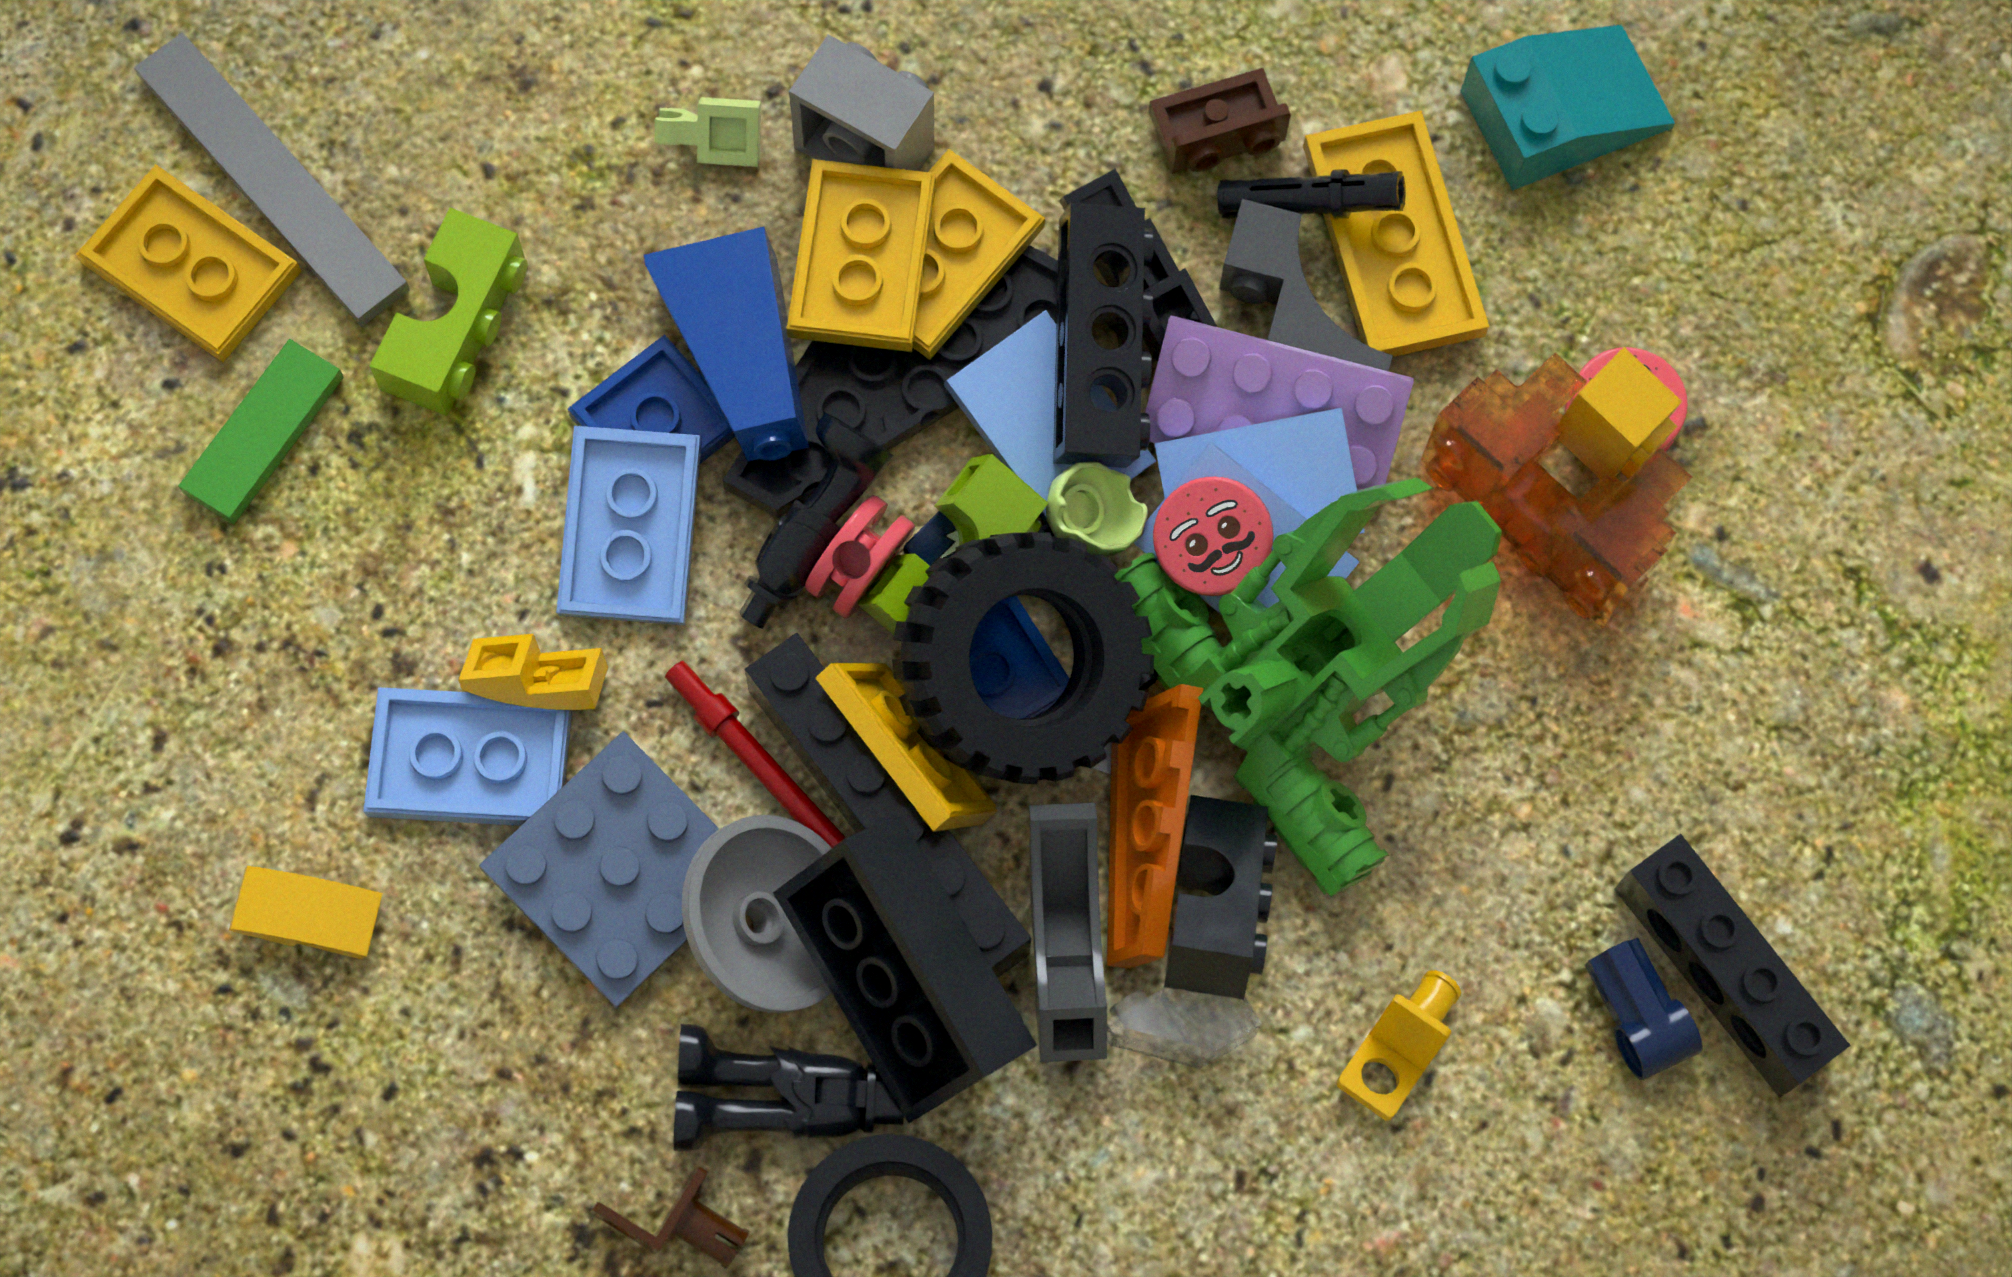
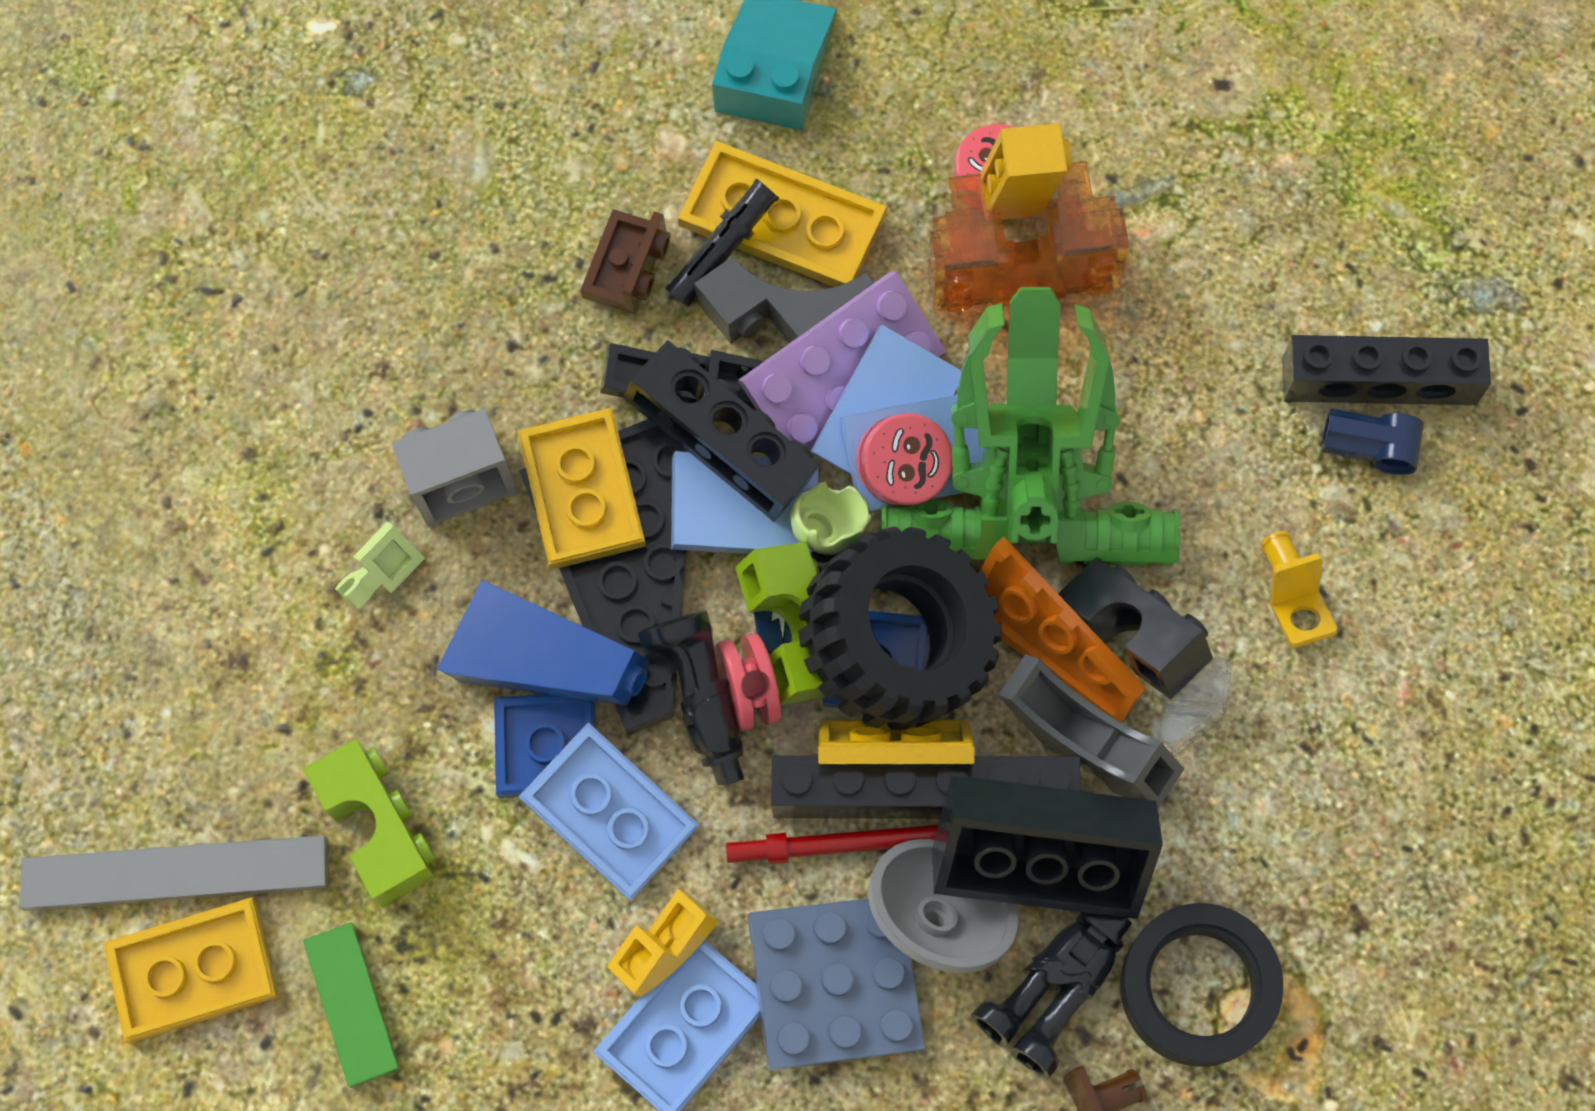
camera: 45 degrees left, 0 degrees up
yellow tile [787,159,936,352] -> none

